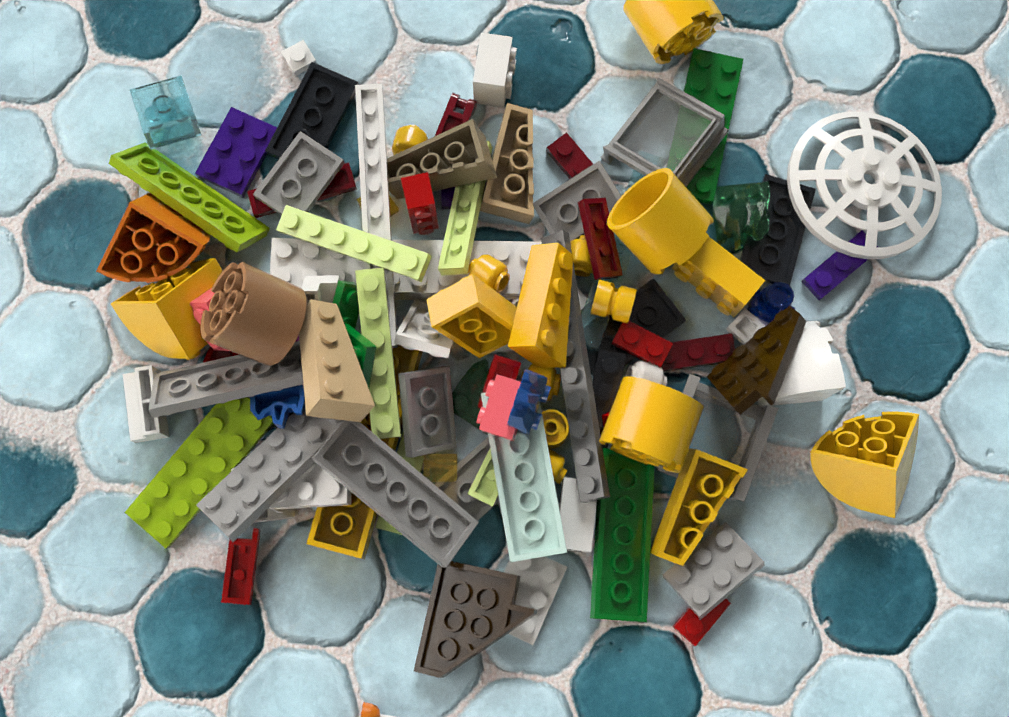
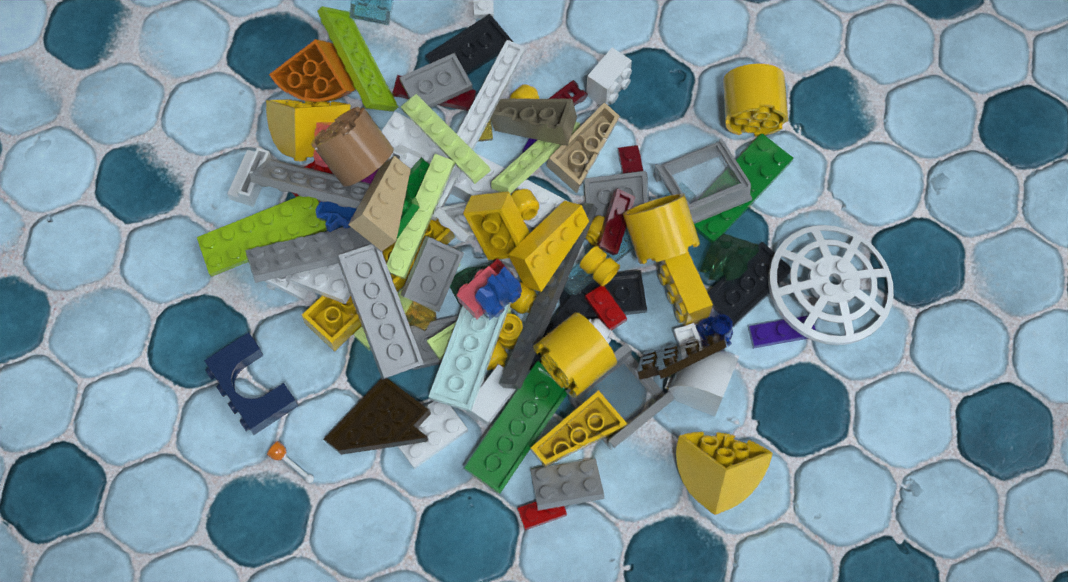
camera: 30 degrees right, 10 degrees down
dark purple plate [195,107,277,198] -> none
red hinge [221,528,261,605] -> none
red brick [401,172,439,235] -> none
dark red plate [661,333,735,372] -> none
none -> dark blue arch [204,332,298,435]

